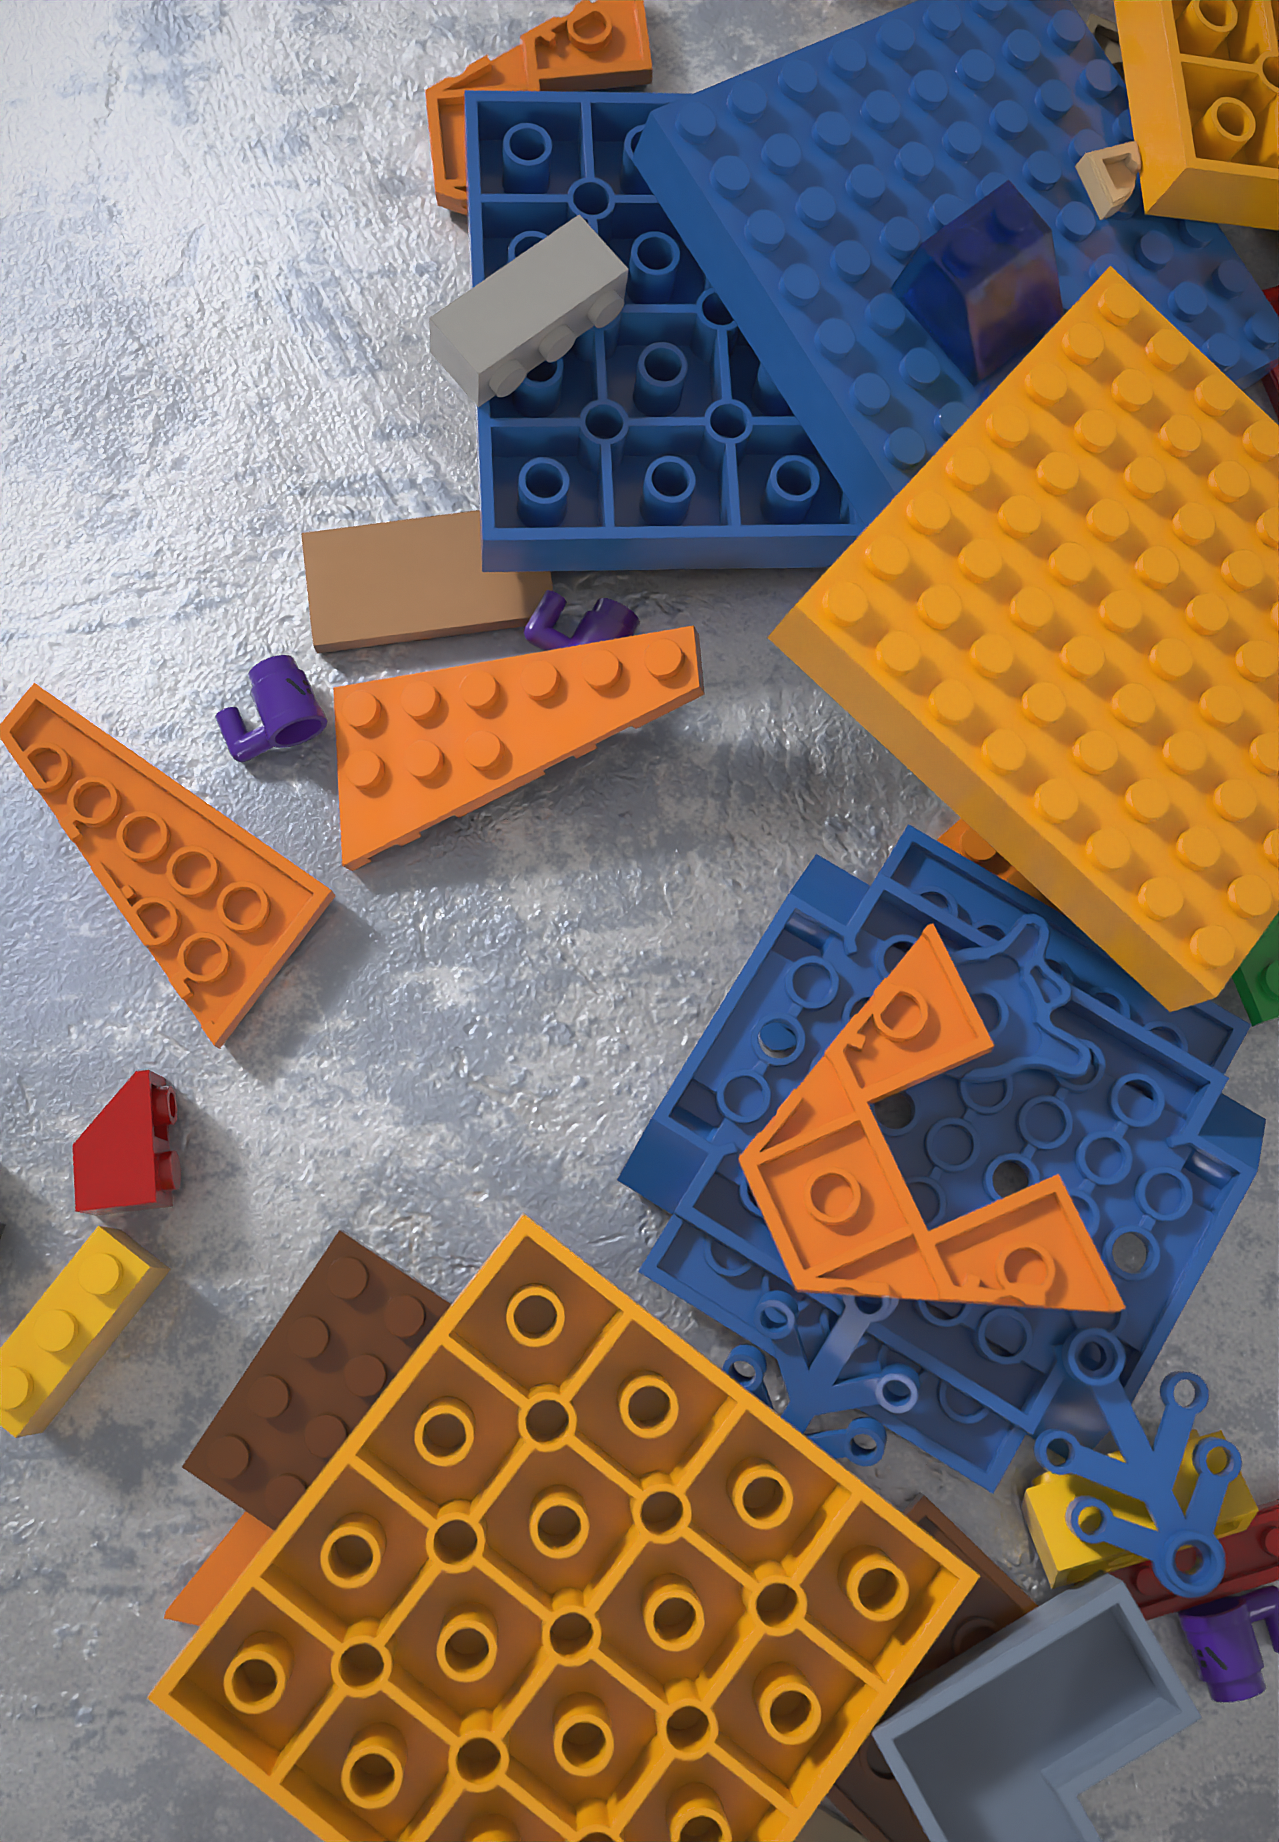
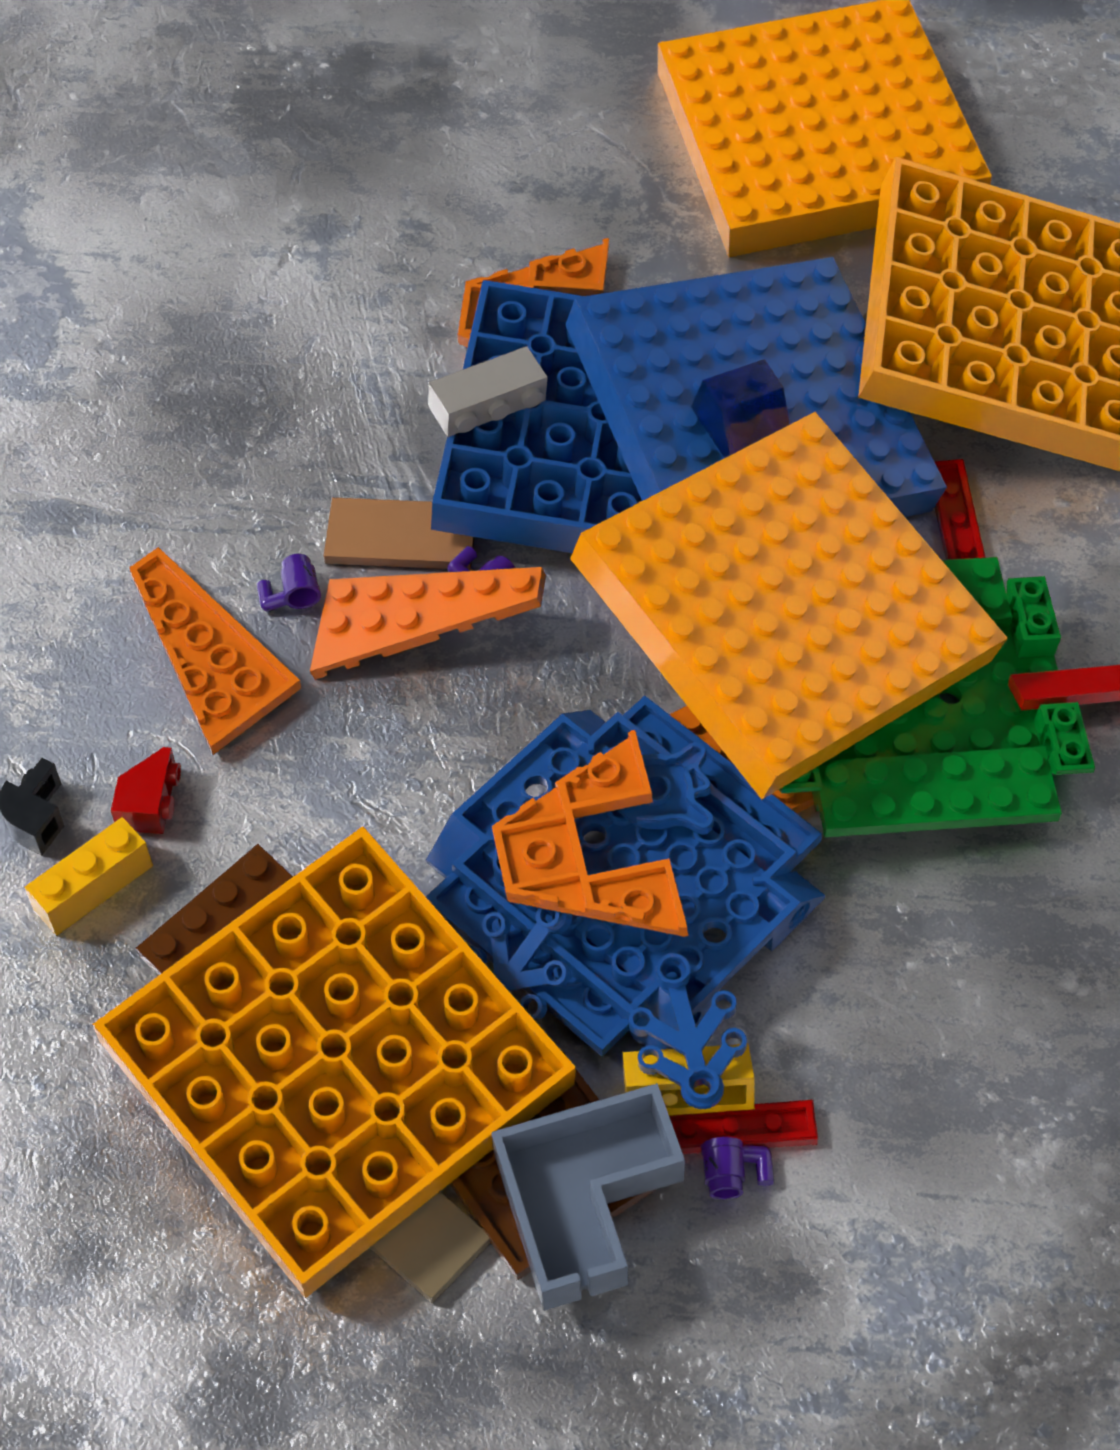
camera: 15 degrees right, 20 degrees down
tan tile [1075,141,1142,221] -> none

